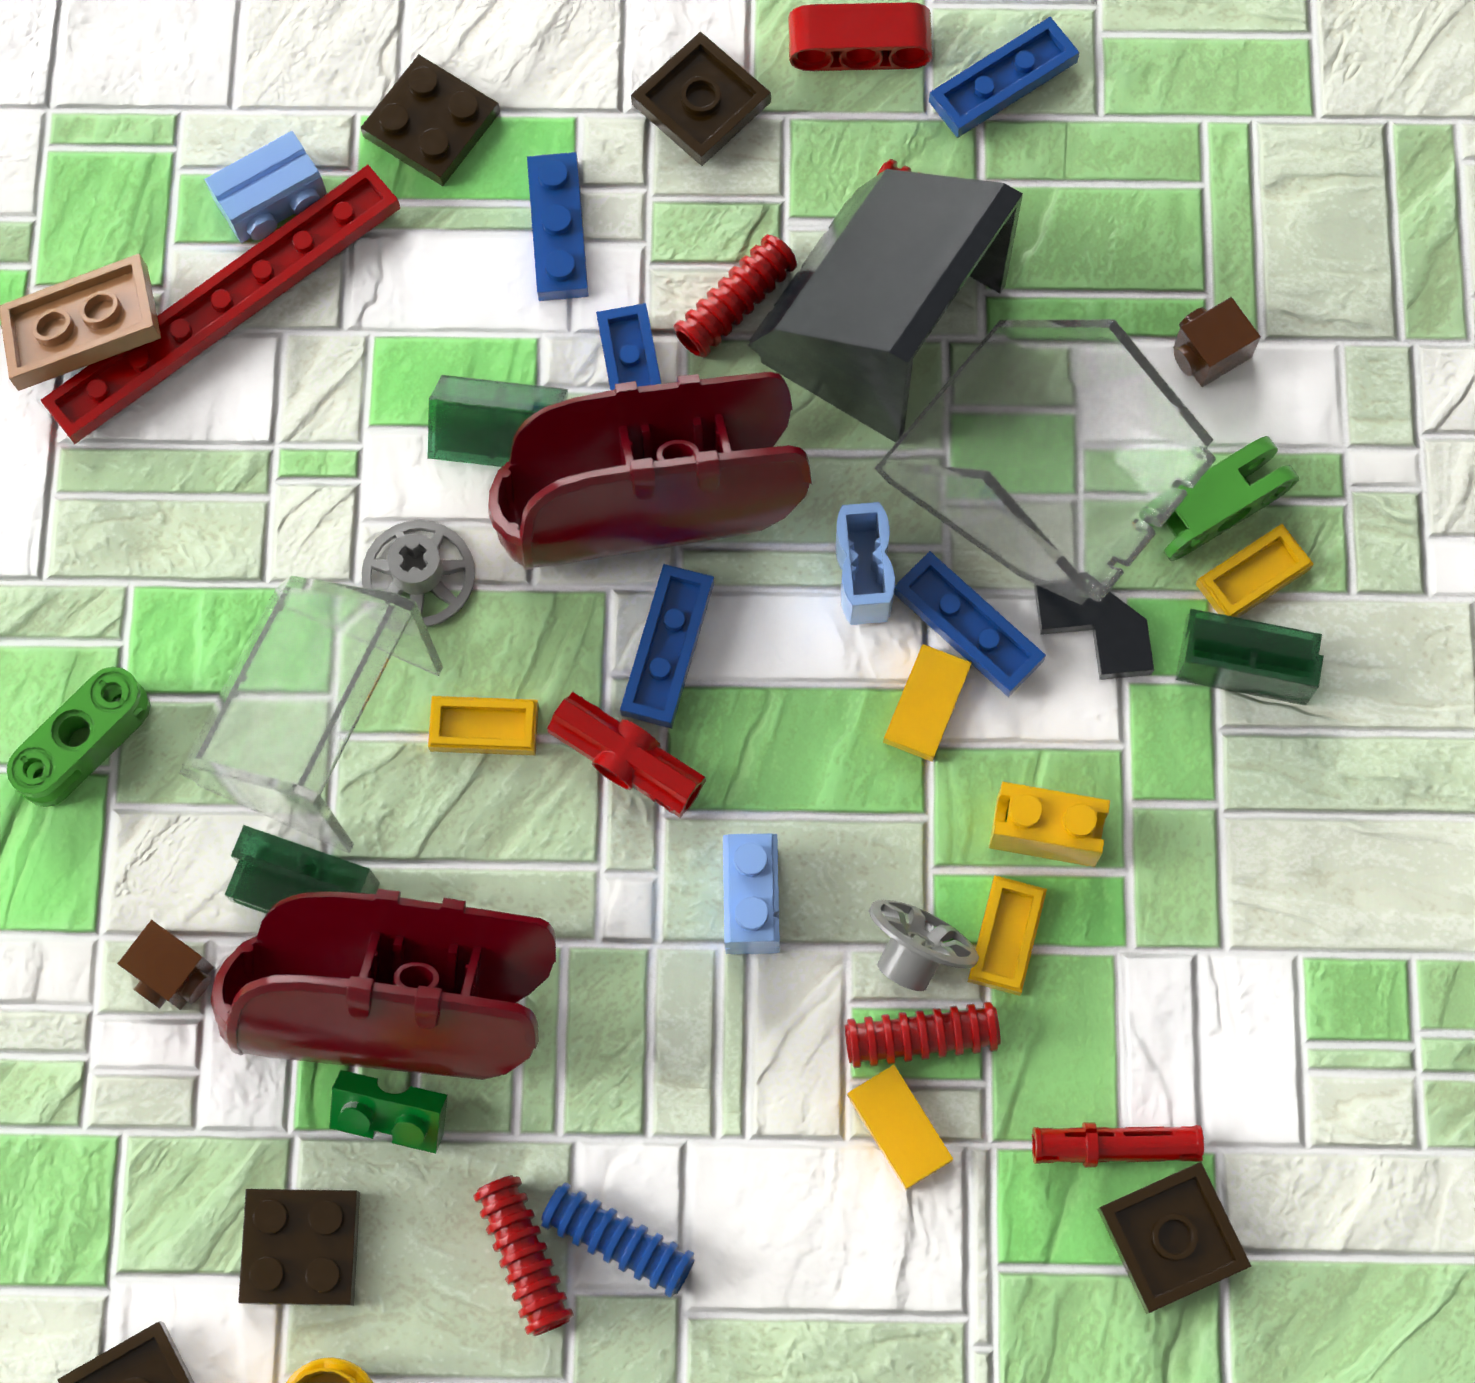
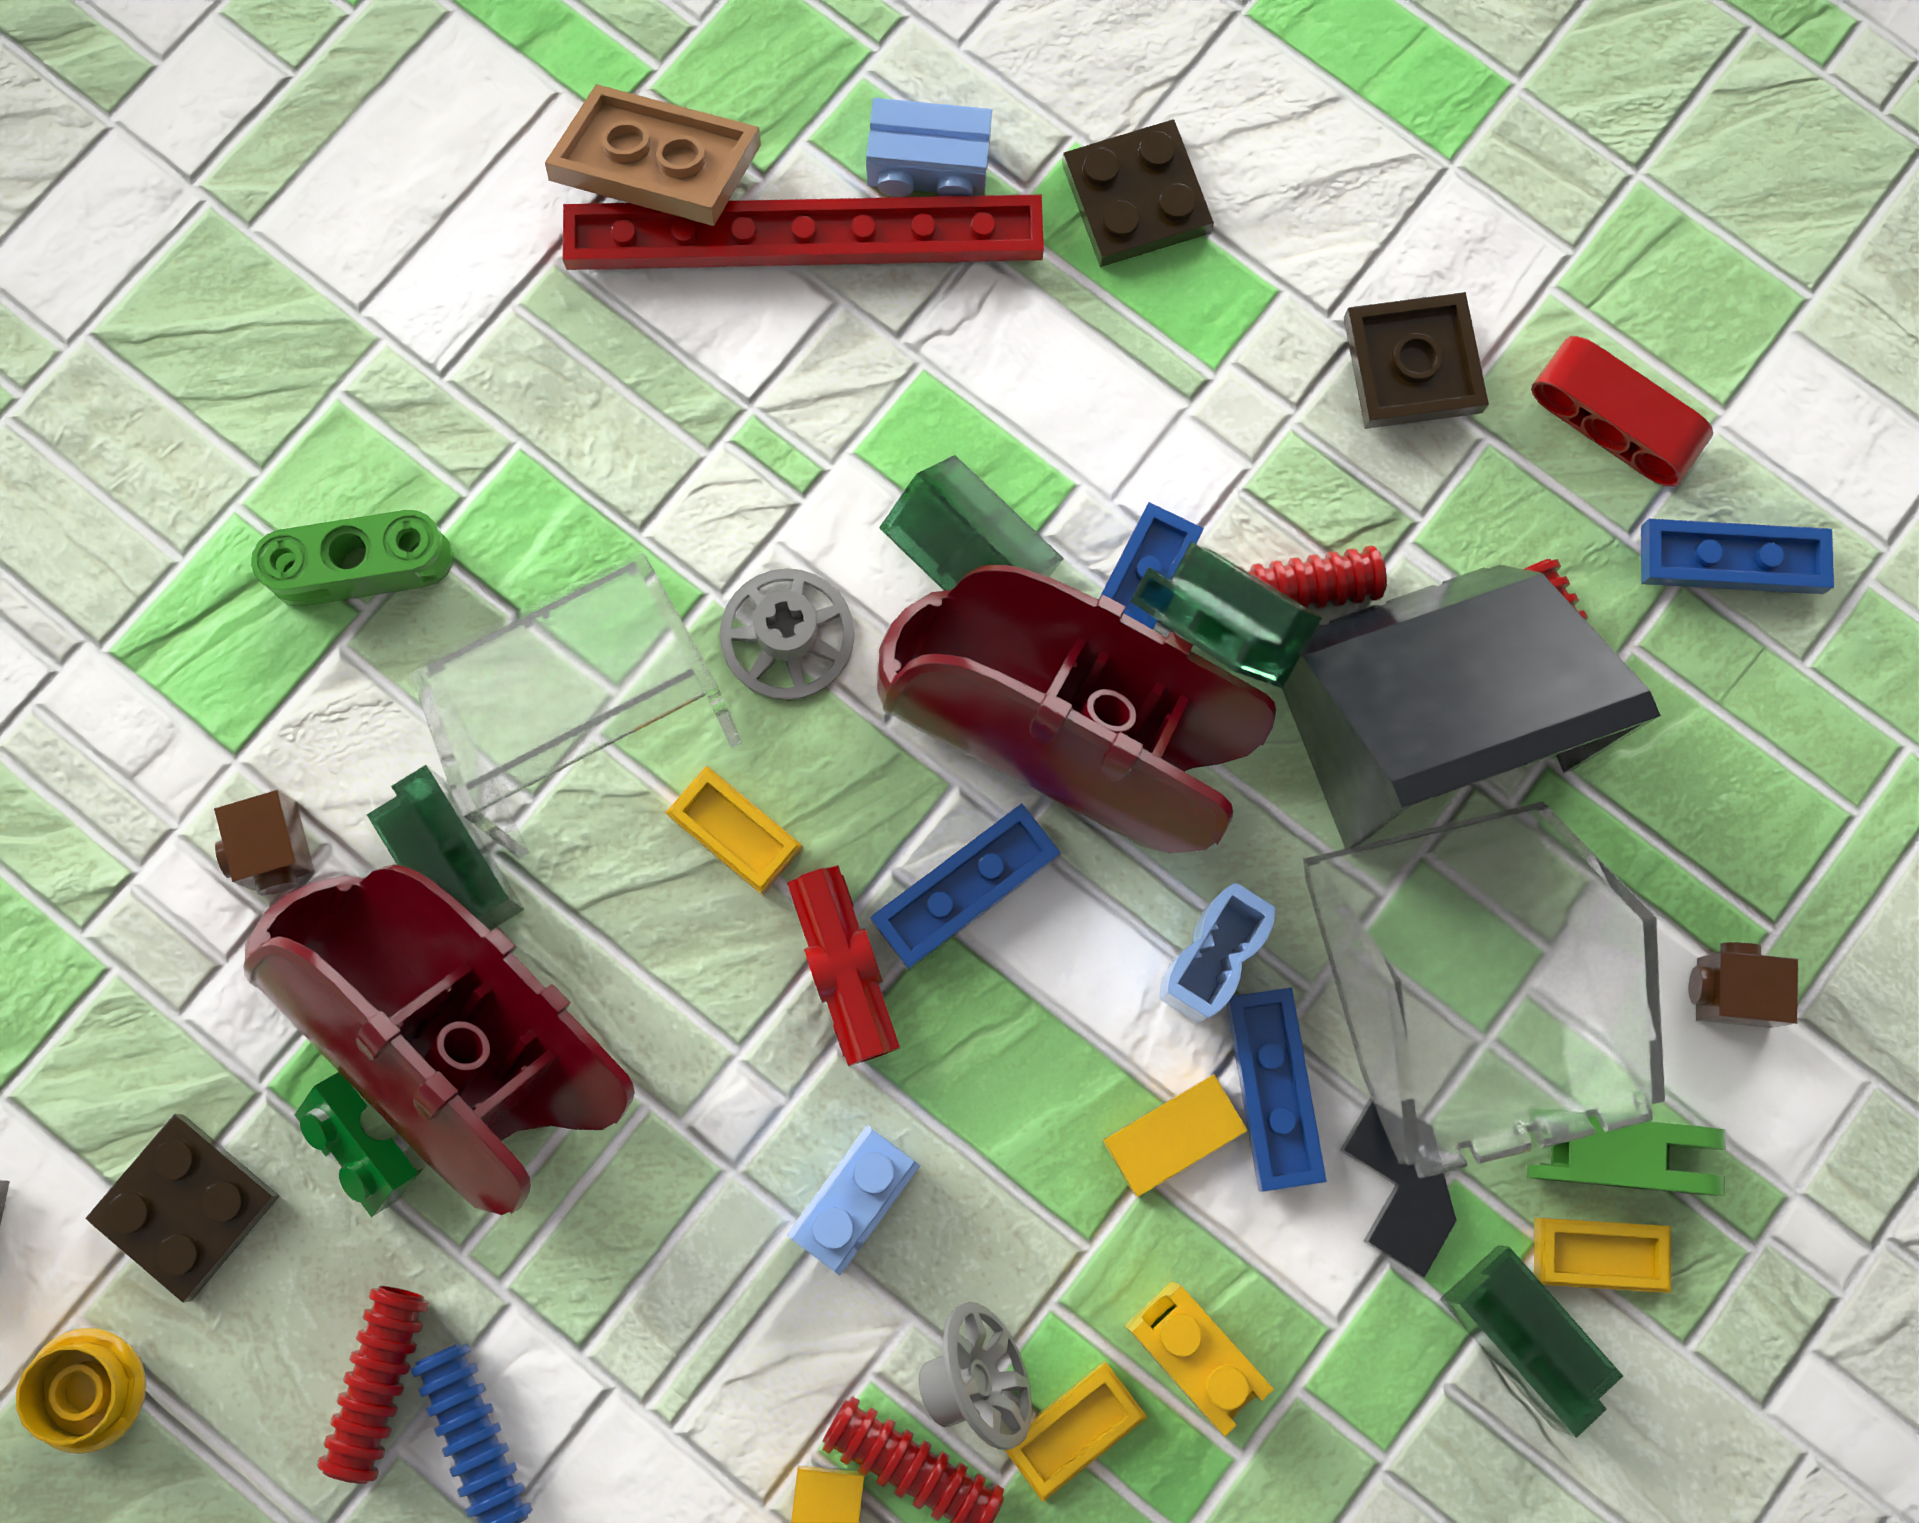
camera: 30 degrees right, 5 degrees up
blue plate [527,152,589,301] -> none
none -> clear green piece [1130,541,1322,689]

